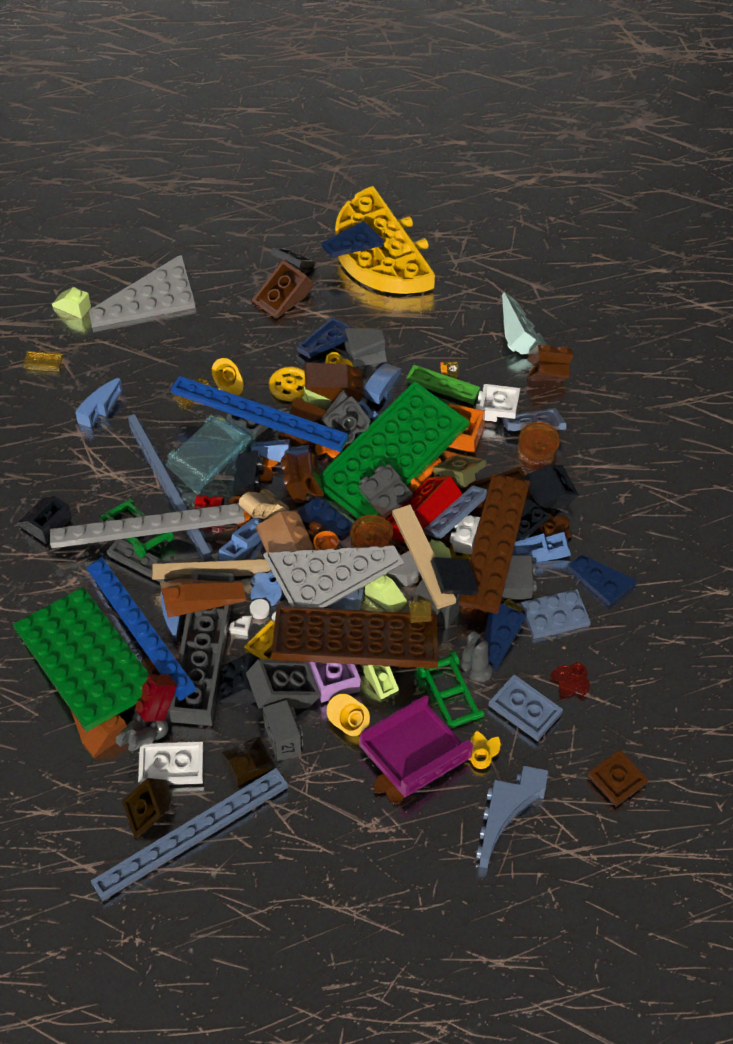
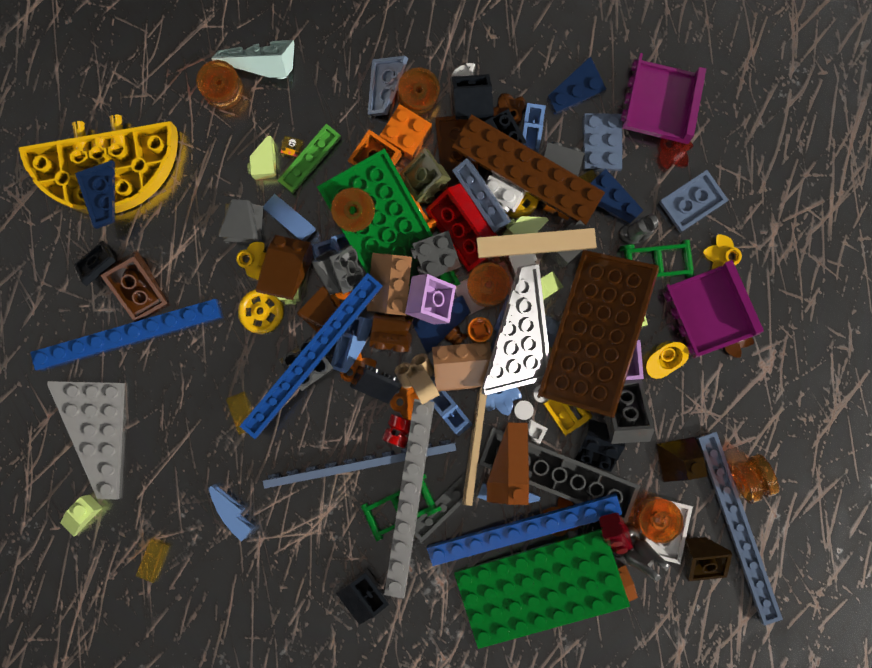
camera: 75 degrees left, 30 degrees up
clear light blue windscreen [166,414,254,494] -> none
yellow piece [212,358,244,396] -> none
dark grey brick [263,700,304,762] -> none
dark blue wing [296,317,354,358] -> none
clear yellow tile [409,600,431,623] -> none
black tile [430,557,479,596] -> none
white plate [476,384,520,422] -> none
sand blue arch [476,766,548,869] -> none
reddish brown piece [527,345,573,381] -> none
reddish brown plate [588,750,648,807] -> none
none -> blue plate [30,299,222,371]
none -> clear orange wheel [196,60,244,110]
none -> yellowish green slope [247,136,277,180]
none -> clear orange wheel [331,187,375,232]
none -> medium nougat slope [367,253,412,316]
none -> orange brick [379,104,432,161]
none -> lavender brick [405,274,456,325]
none -> white tile [451,63,475,77]
none -> magenta panel [620,53,706,144]
none -> clear orange wheel [633,496,683,543]
none -> clear orange wheel [731,454,779,504]

